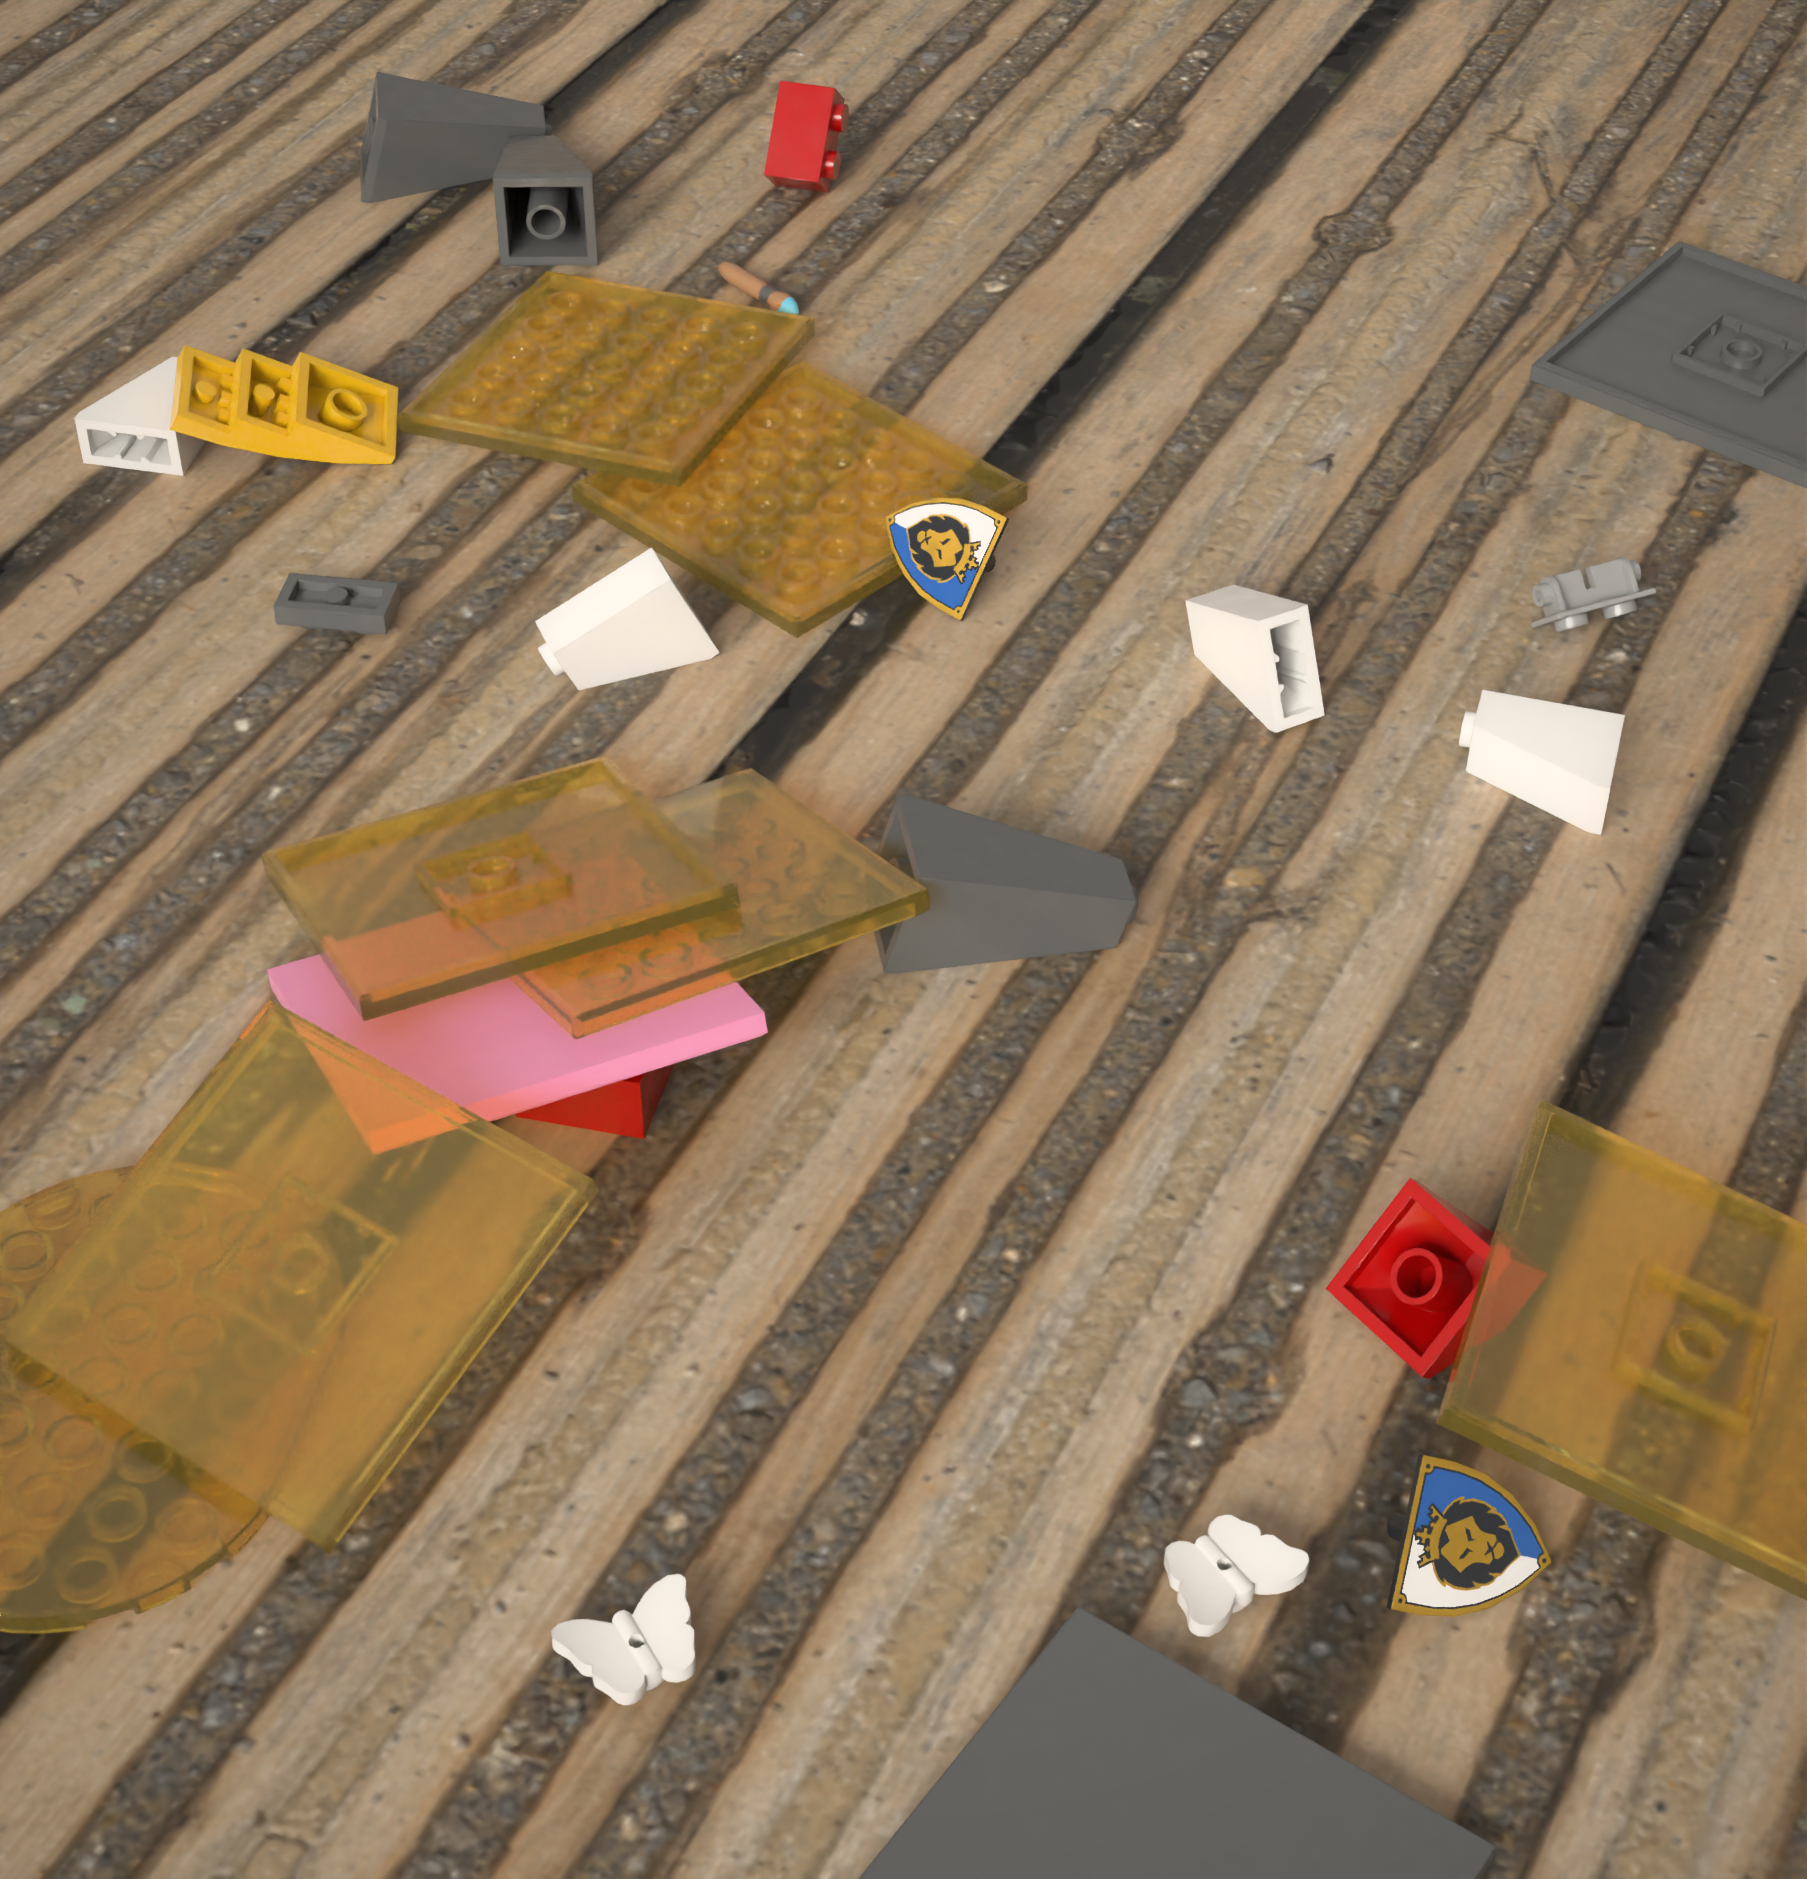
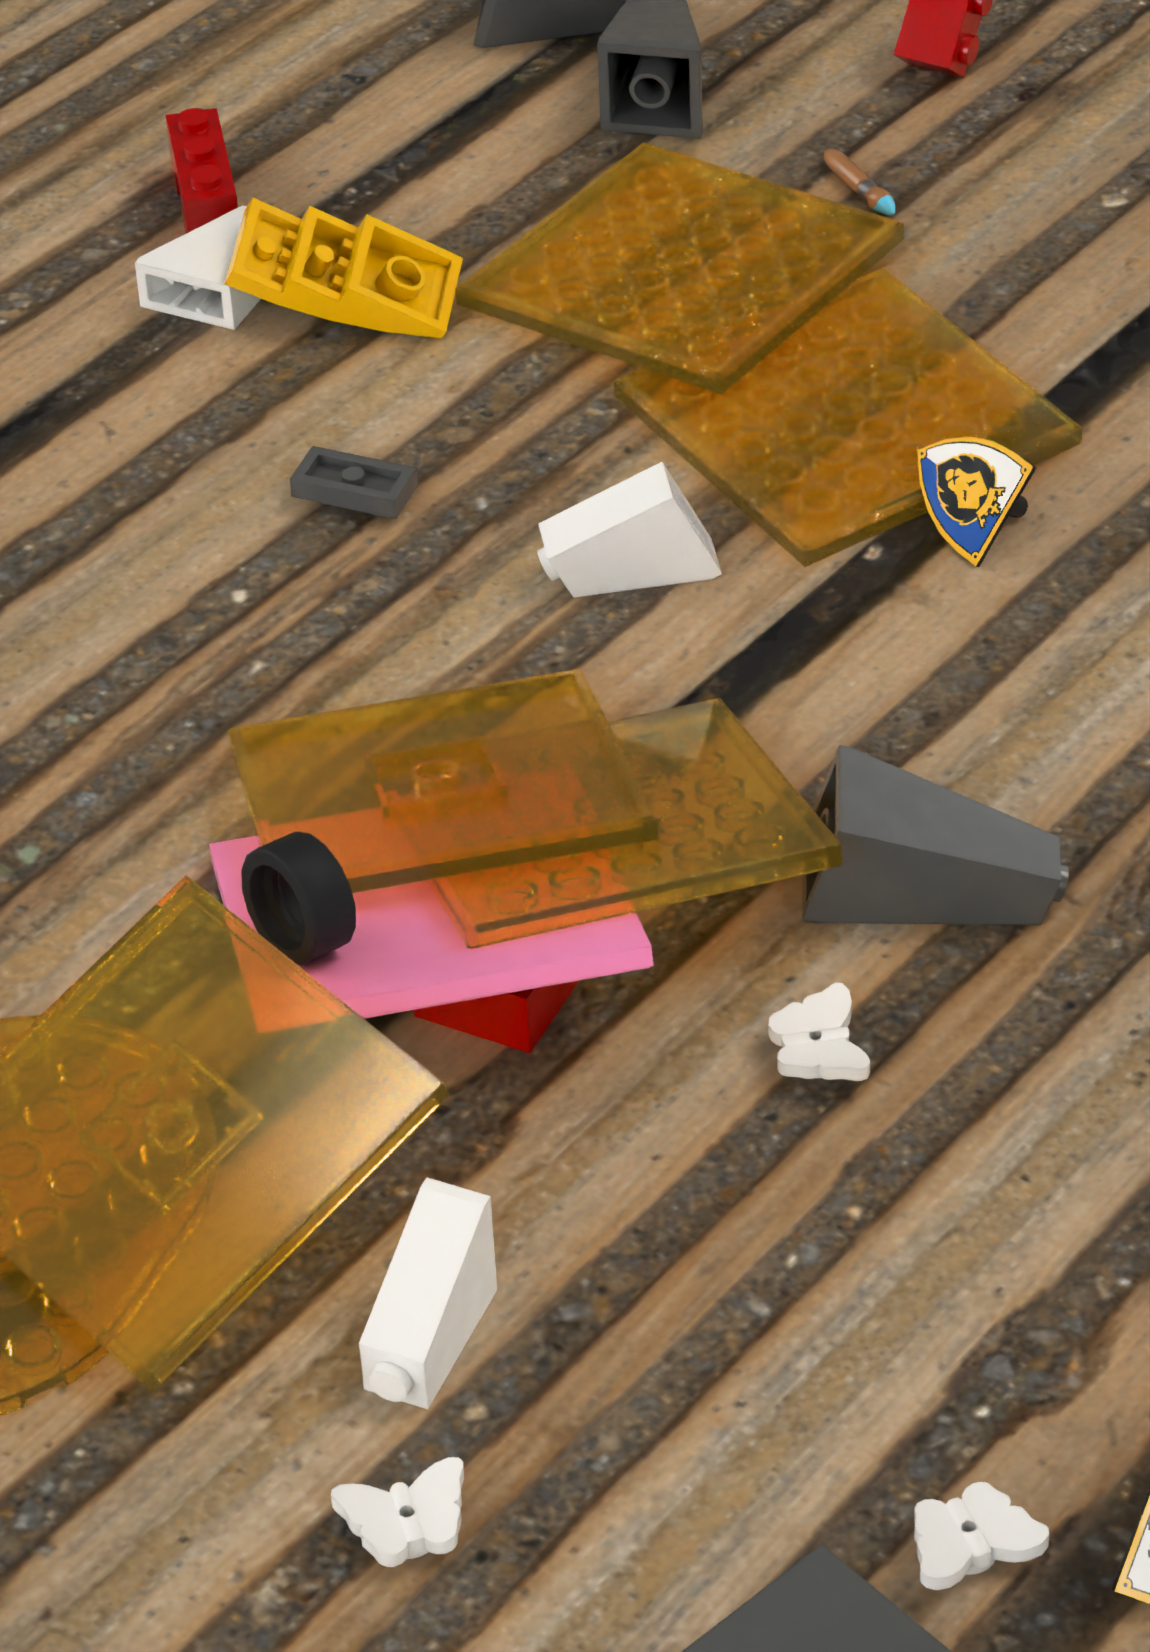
camera: 15 degrees right, 0 degrees up
none -> red arch [165,108,238,233]
none -> black tyre [241,831,356,966]
none -> white slope [359,1177,497,1410]
none -> white animal [768,982,870,1081]

